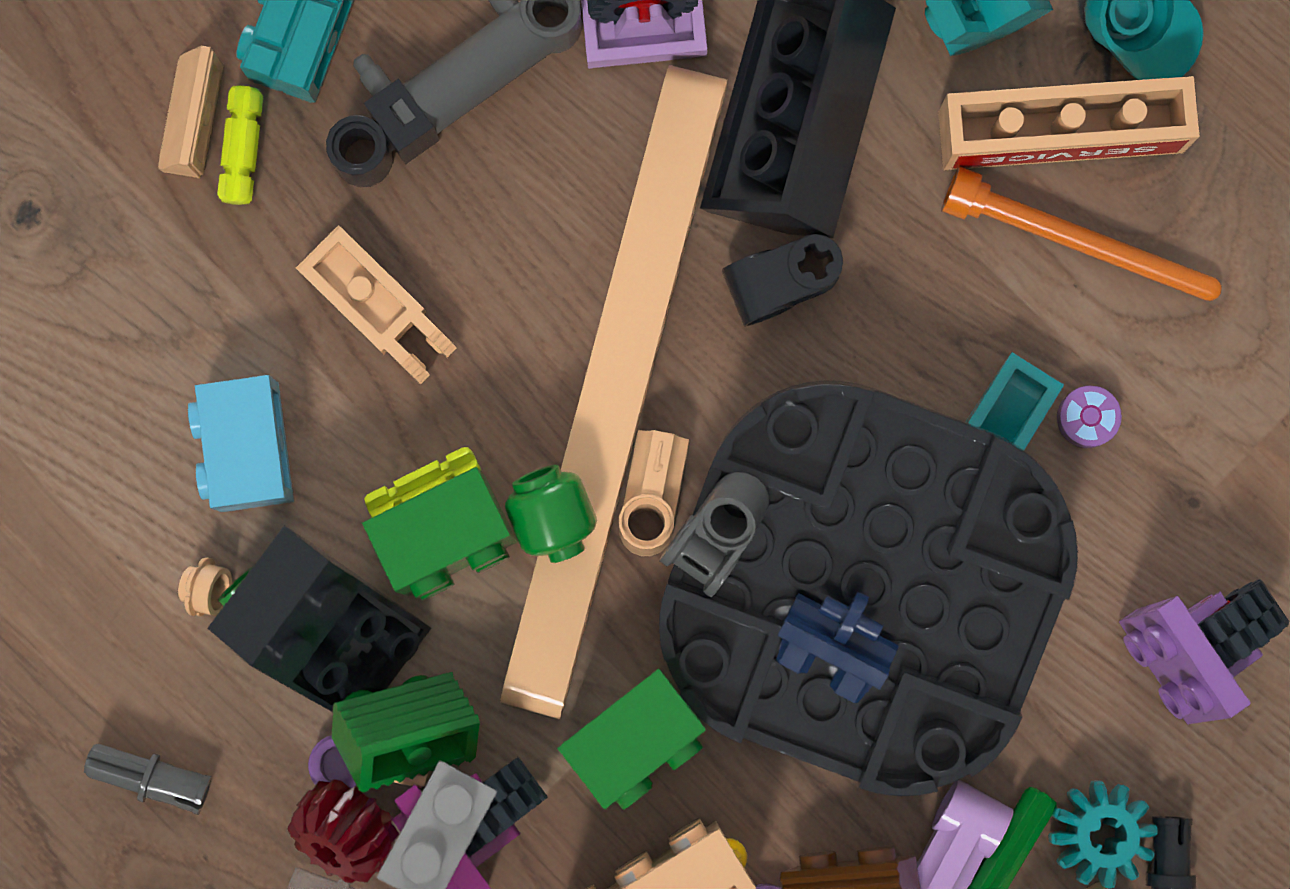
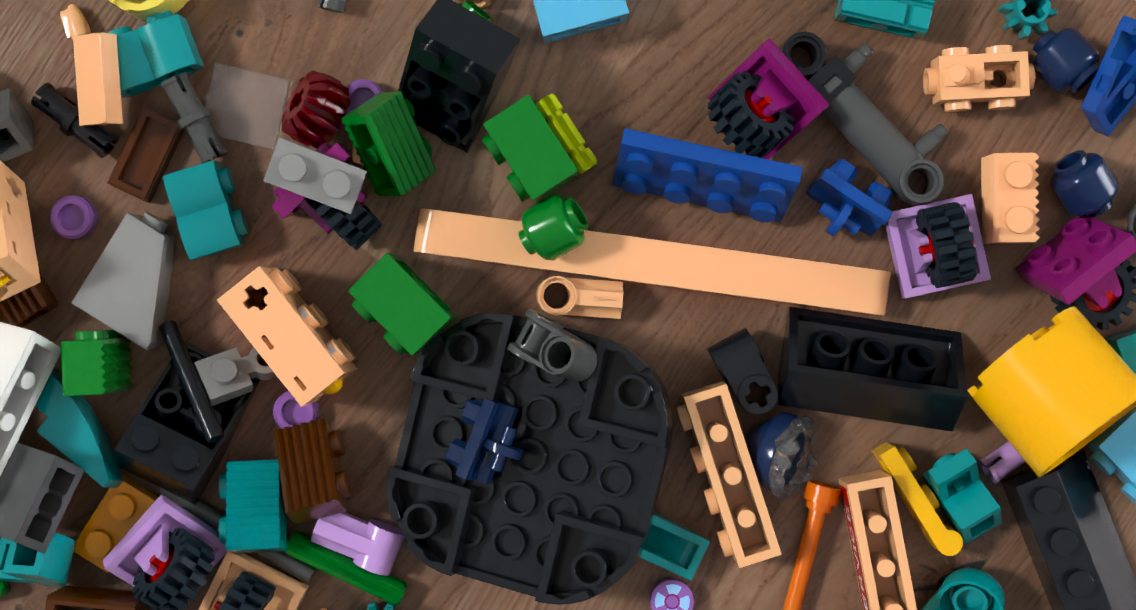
camera: 85 degrees right, 5 degrees up
light nougat hinge [296,225,457,384] -> none
none -> blue plate [612,128,802,222]
none -> light nougat brick [676,381,782,568]
none -> plate [707,38,830,160]
none -> clear hair [745,411,818,498]
none -> blue hips [806,159,893,237]
none -> yellow plate [872,442,963,556]

